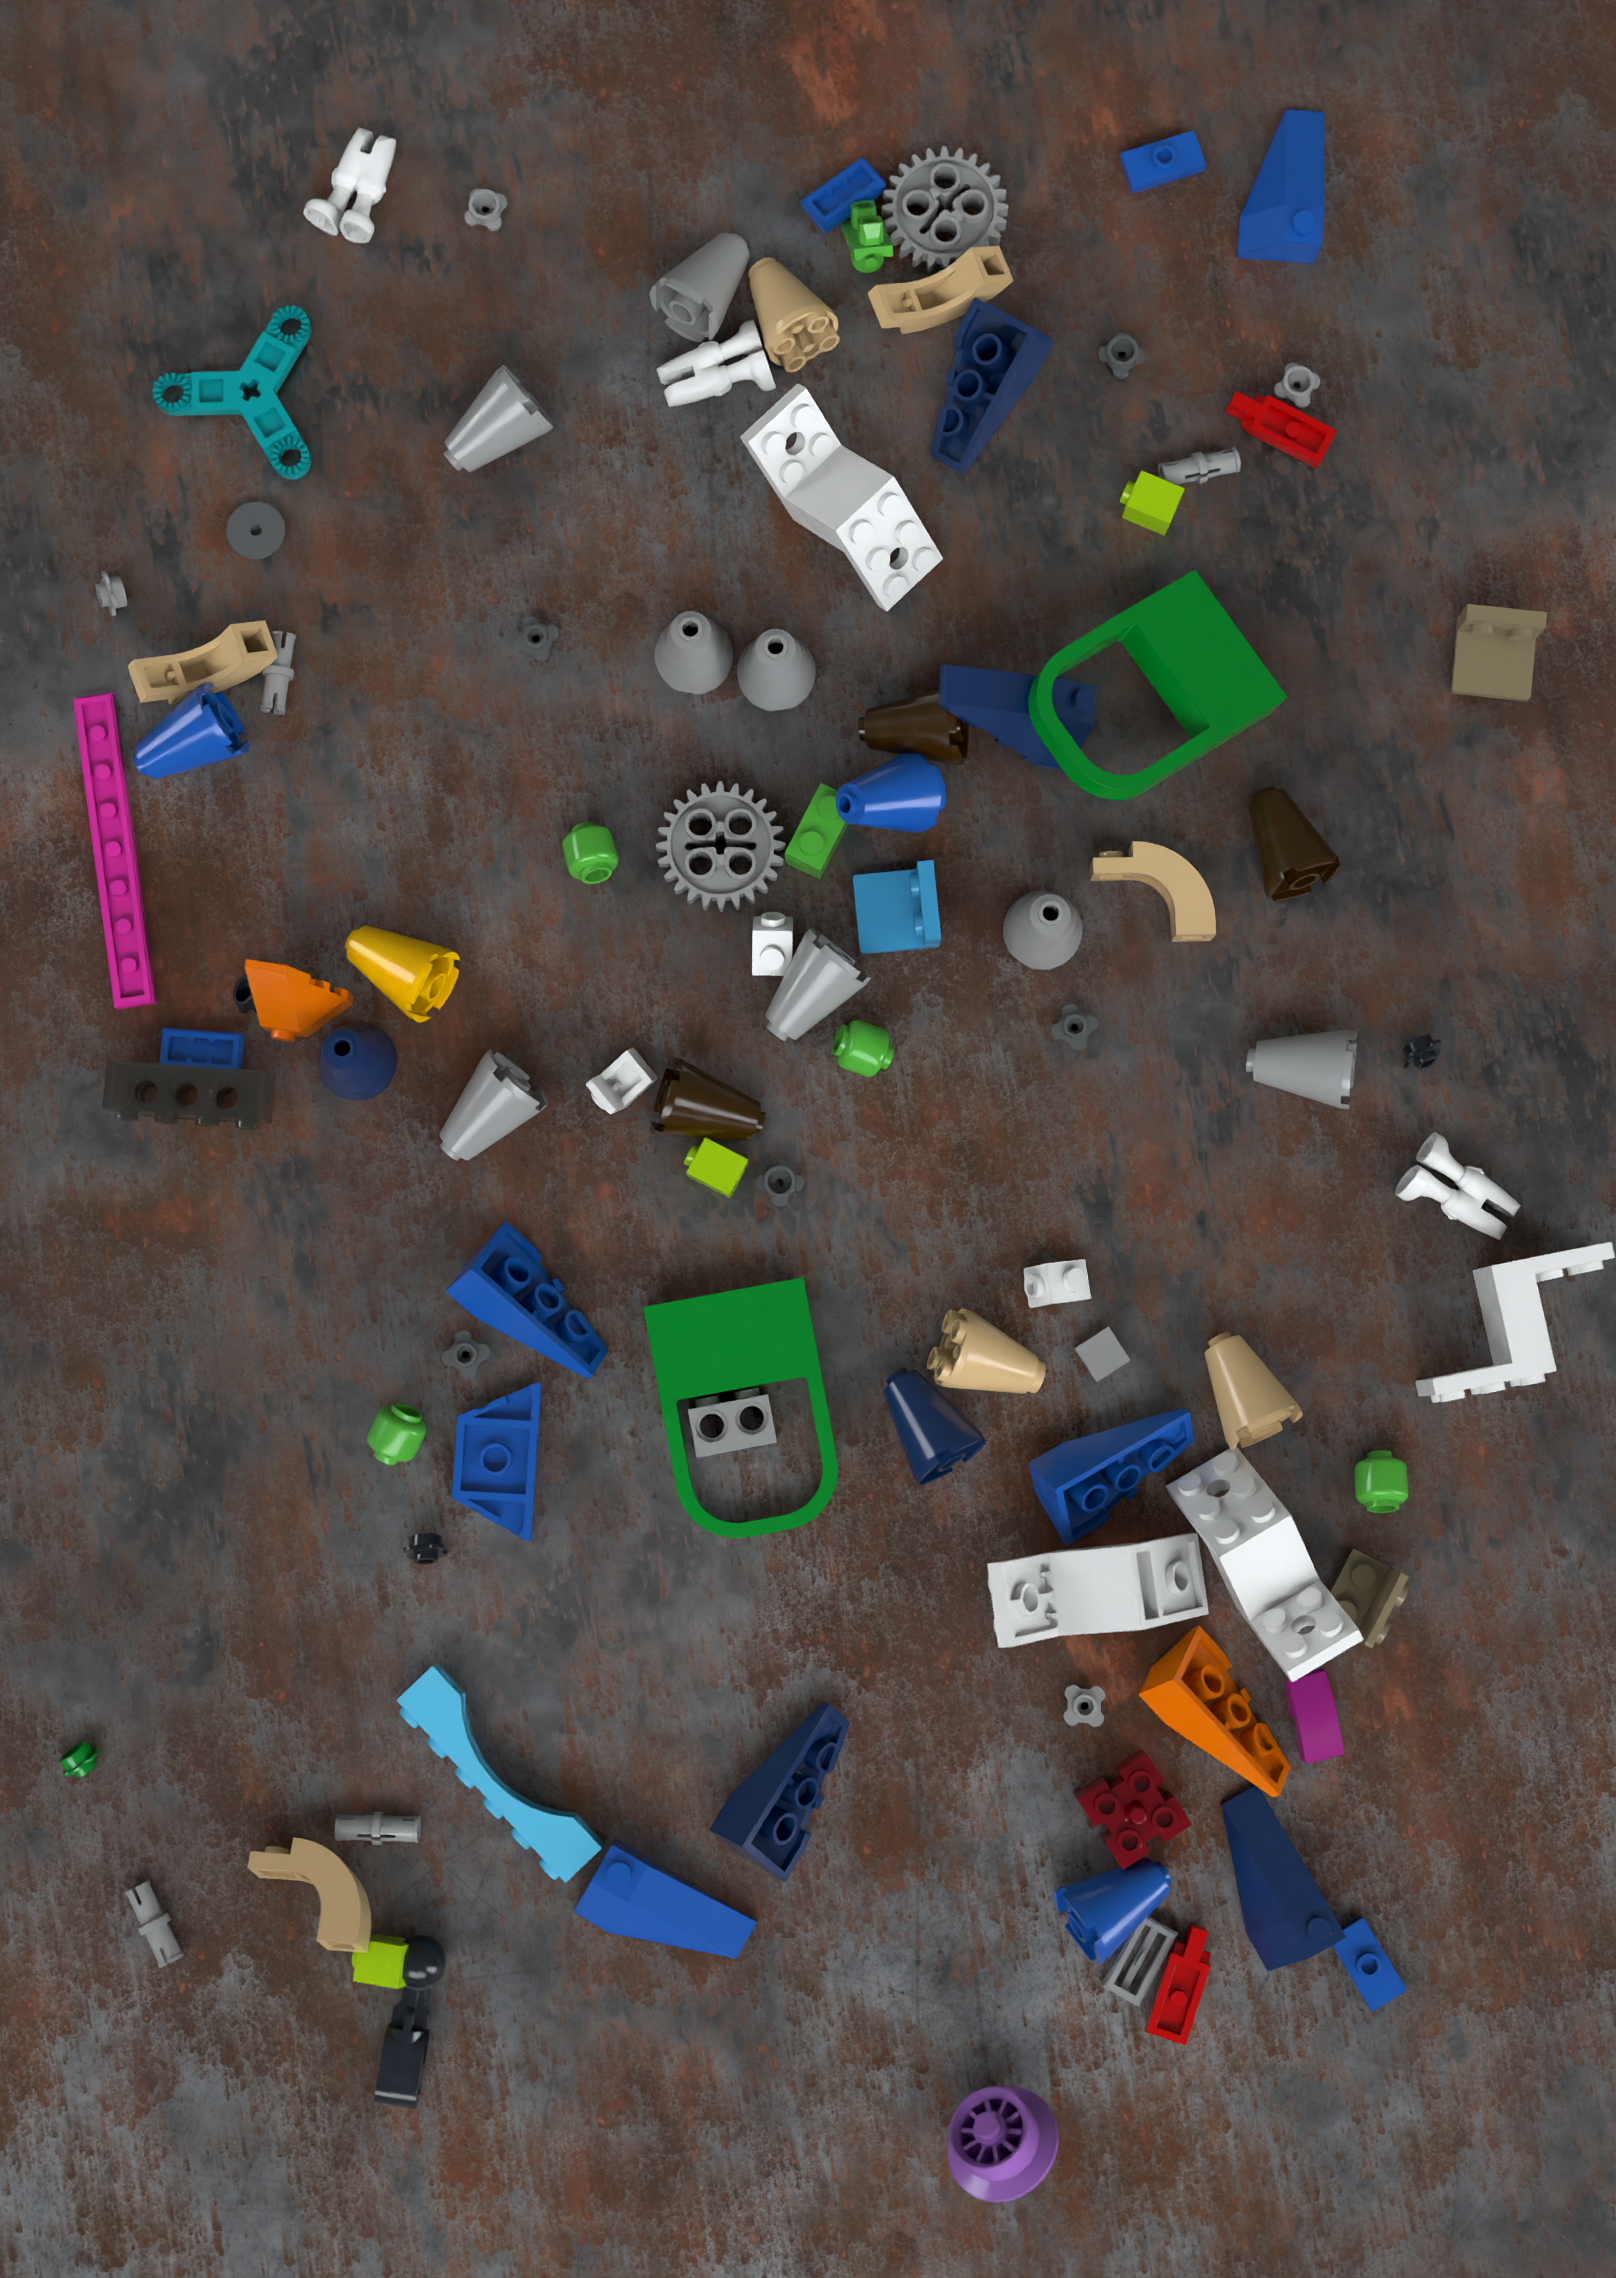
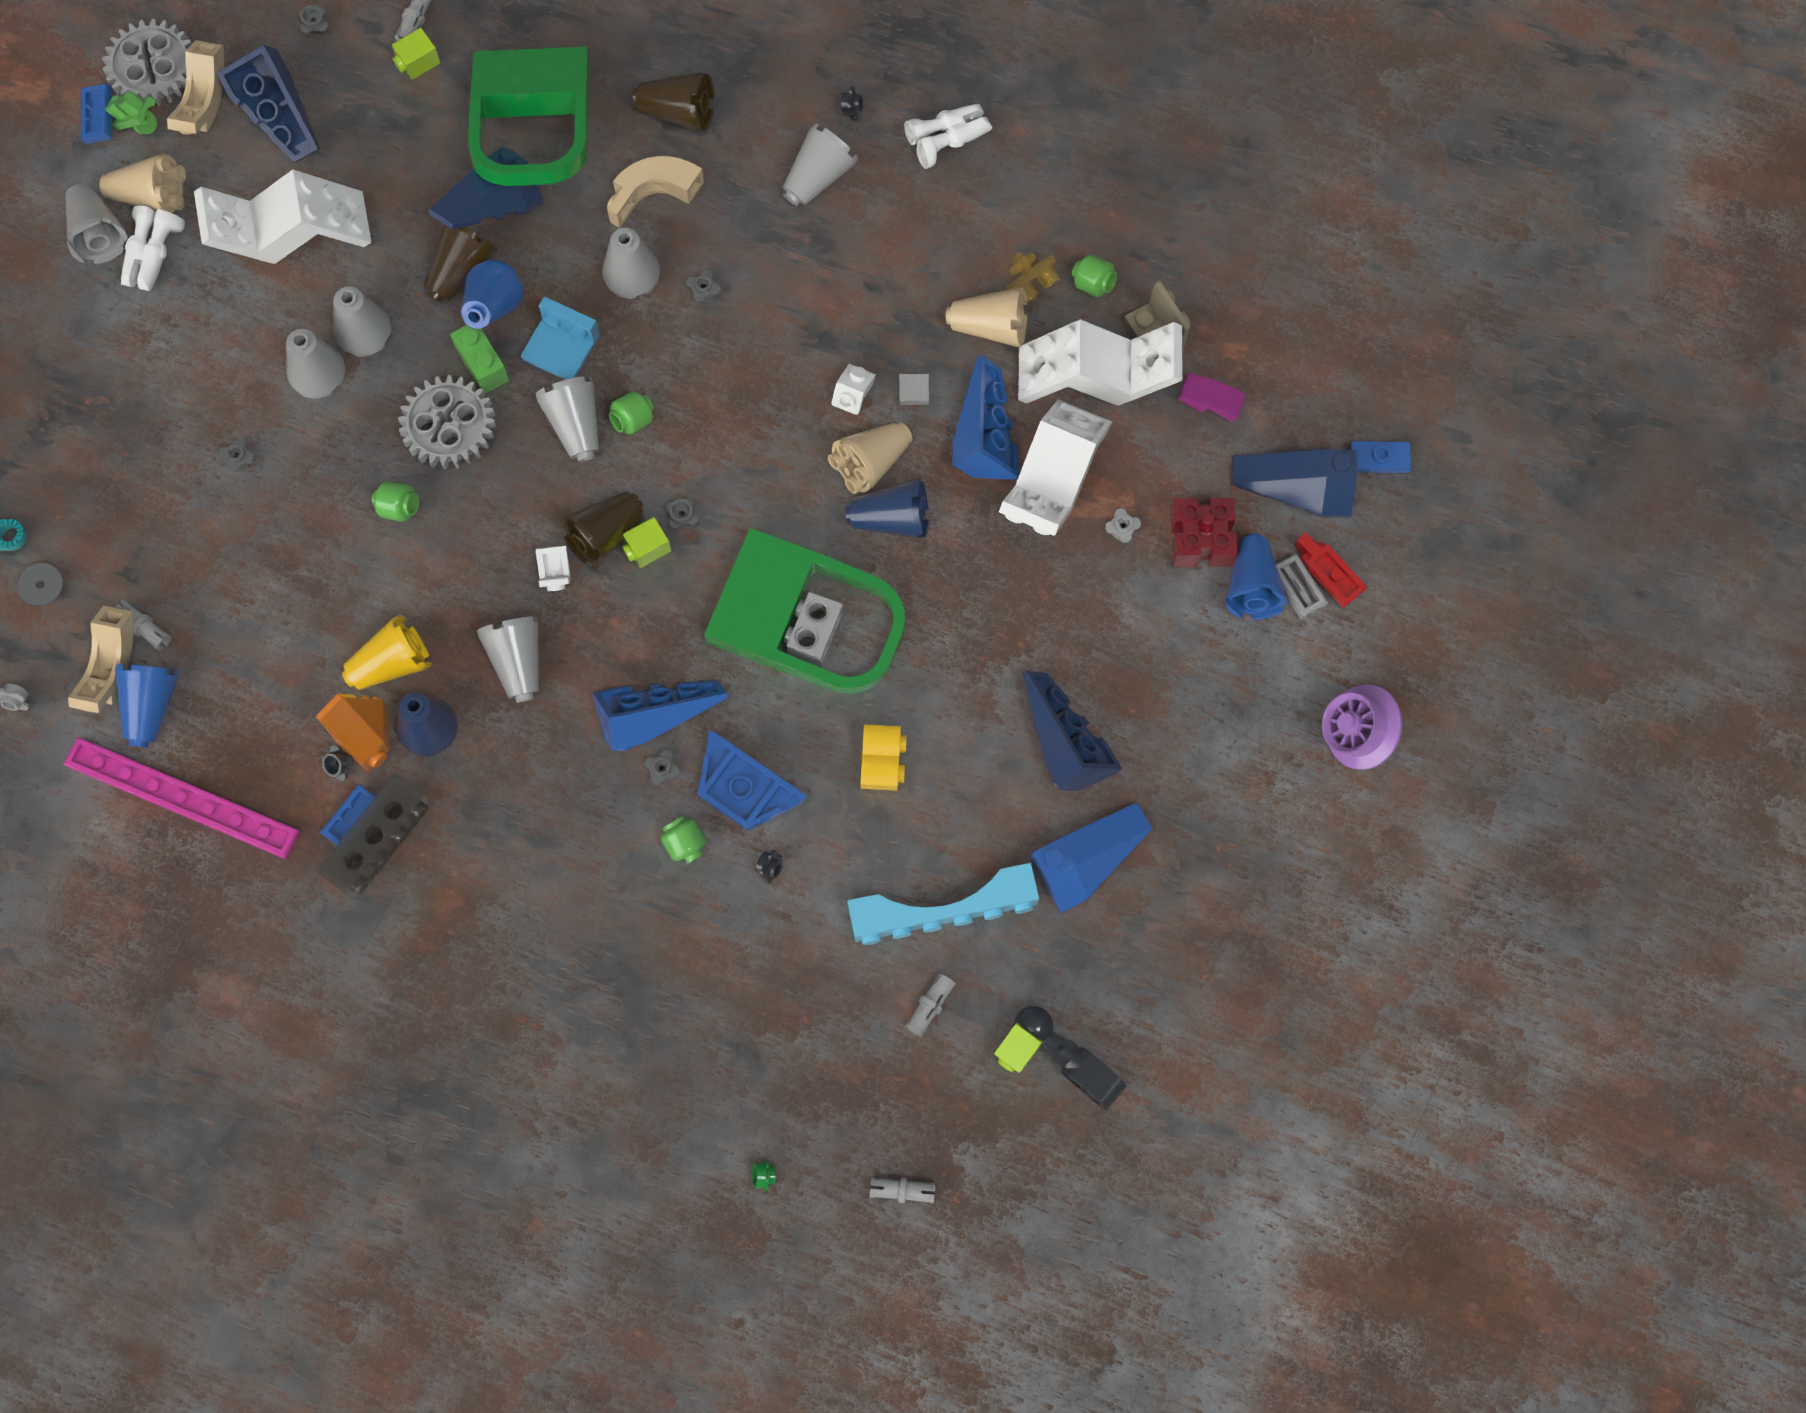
camera: 60 degrees left, 10 degrees down
tan arch [247,1837,371,1953] -> none
light grey cone [444,364,554,472] -> none
white bracket [752,912,793,976] -> none
orange wedge [1138,1625,1291,1798] -> none
white bracket [1415,1242,1615,1403] -> none
none -> yellow brick [861,724,907,791]
none -> clear yellow hips [1004,252,1060,303]

